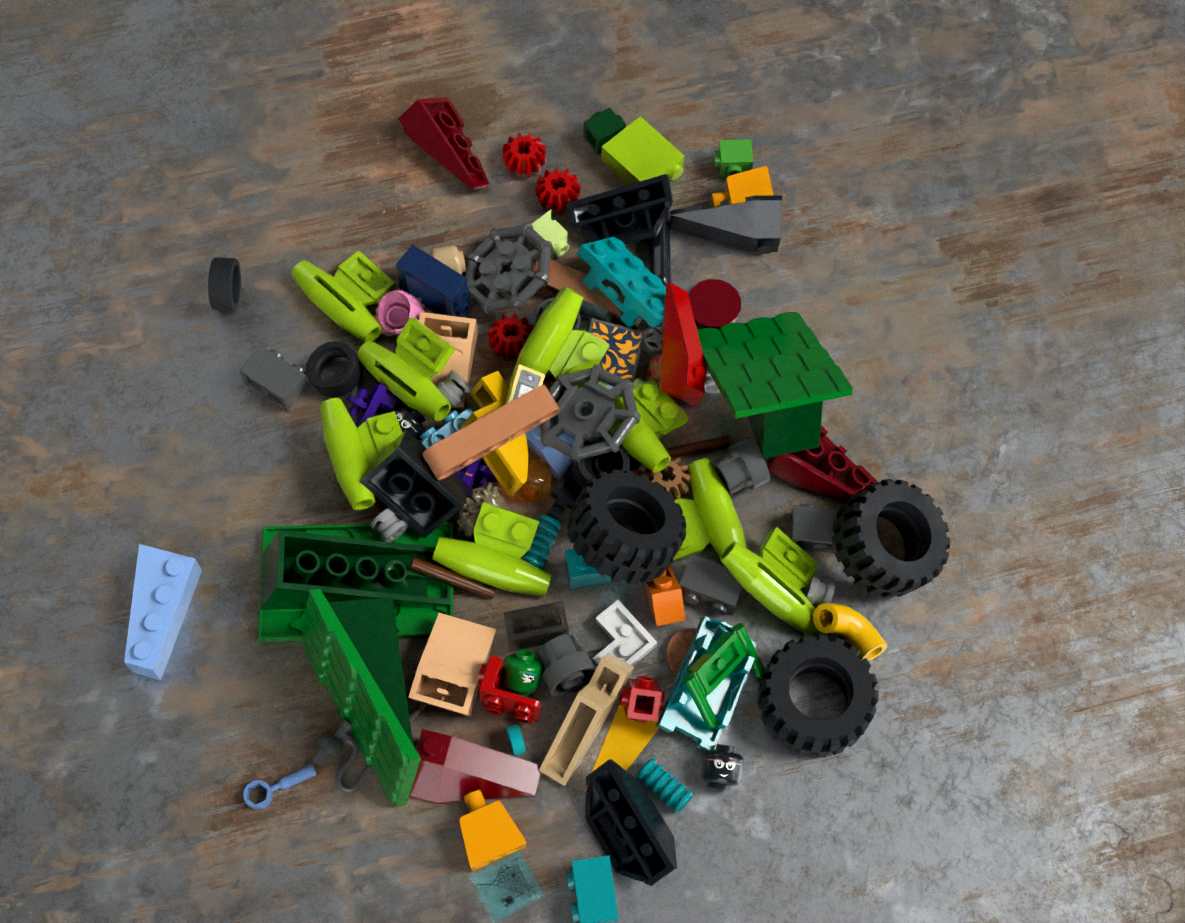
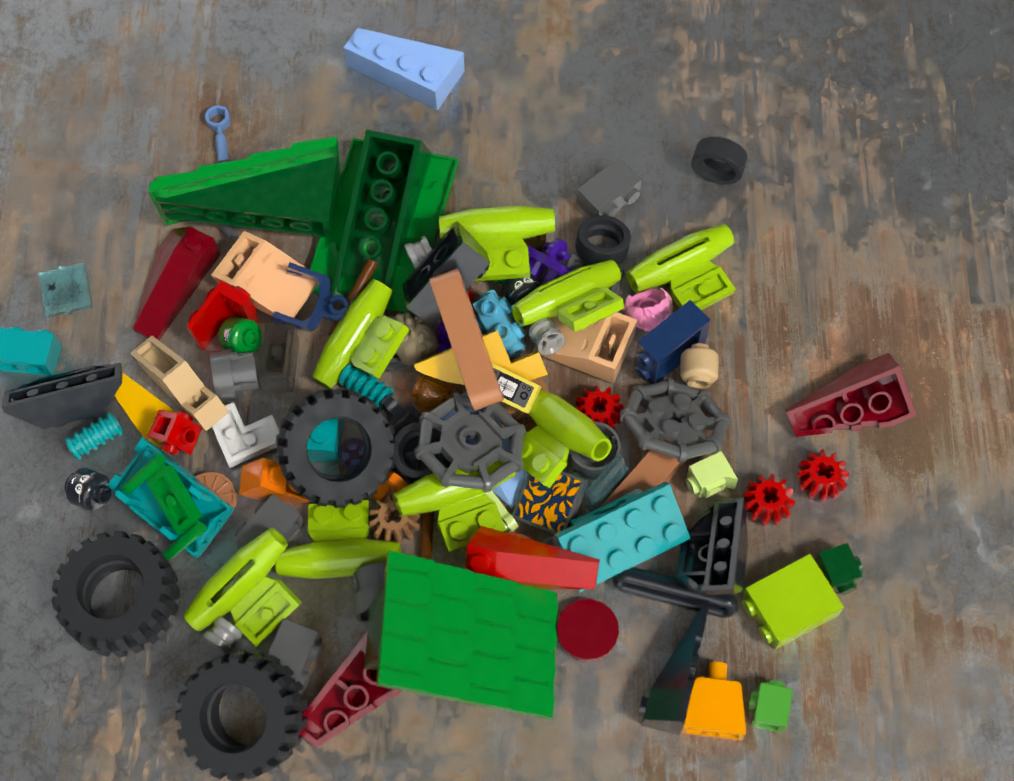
camera: 110 degrees right, 0 degrees up
light orange torso [459,790,527,872] -> none
teal tile [505,724,526,757] -> none
yellow cylinder [813,603,887,661] -> none
none -> dark blue piece [271,262,349,332]

